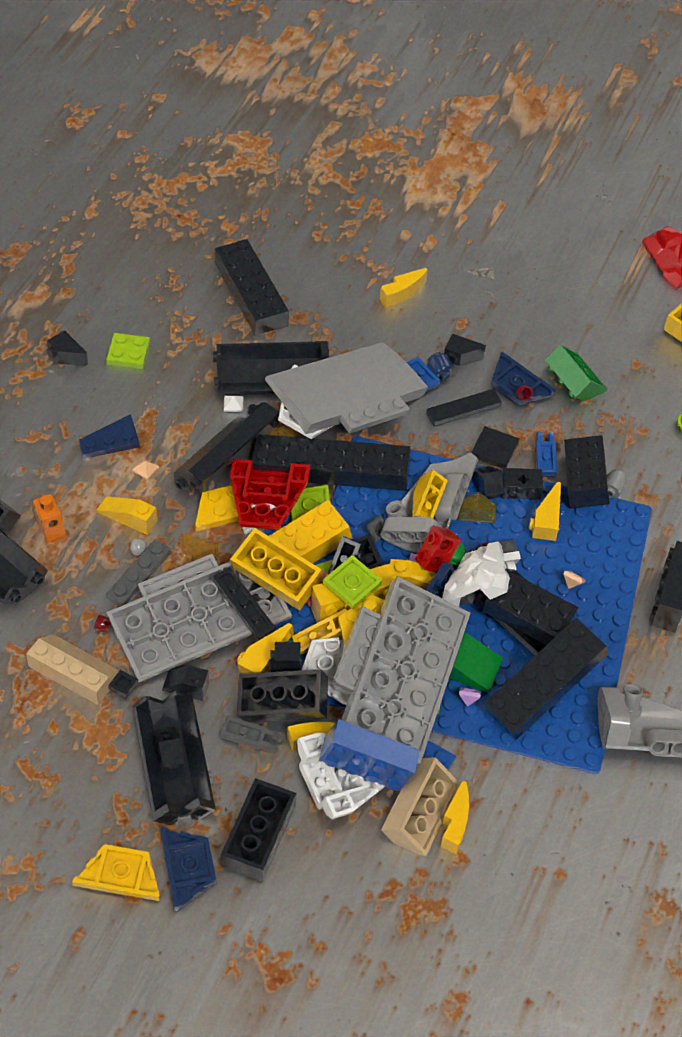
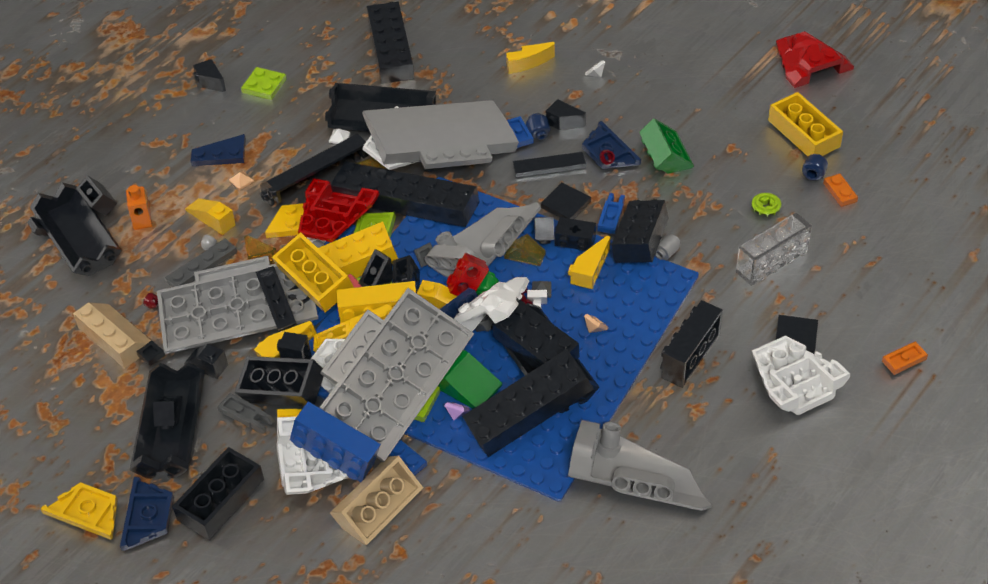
camera: 20 degrees right, 5 degrees down
lime plate [323,555,382,609] -> none
yellow slope [412,470,448,518] -> none
yellow slope [441,780,469,855] -> none
none -> white slope [585,60,605,77]

